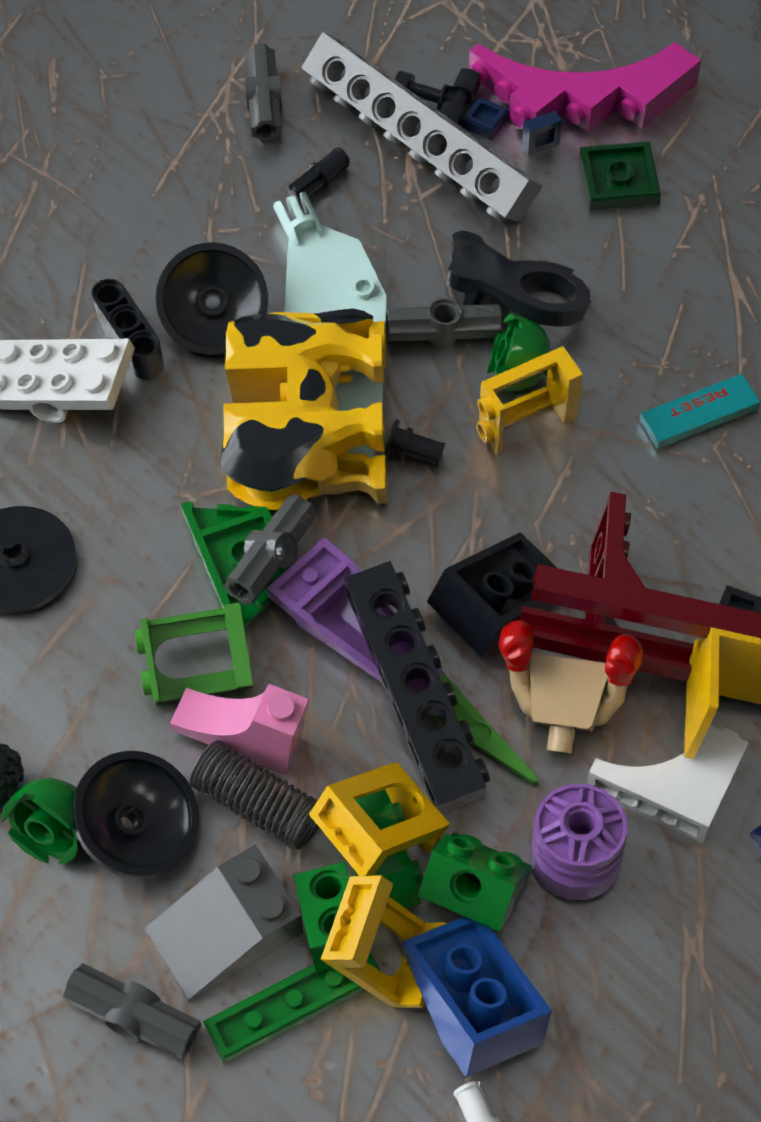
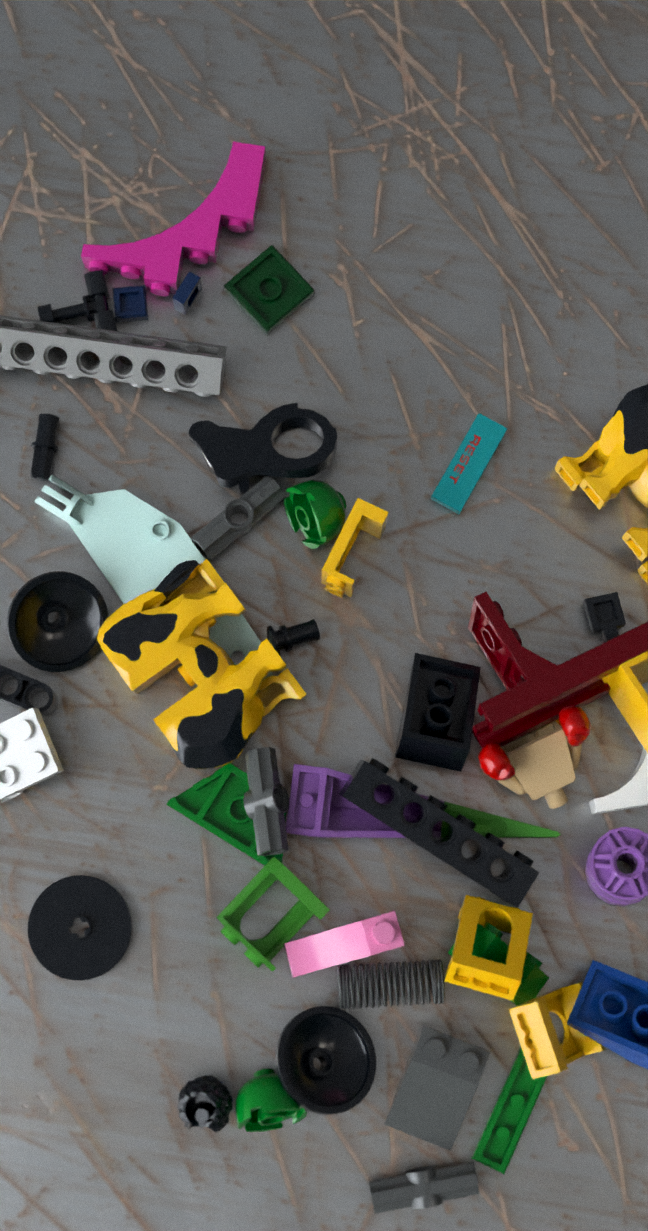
camera: 40 degrees left, 20 degrees up
green brick [293,862,369,972] -> none
green brick [417,832,533,931] -> none

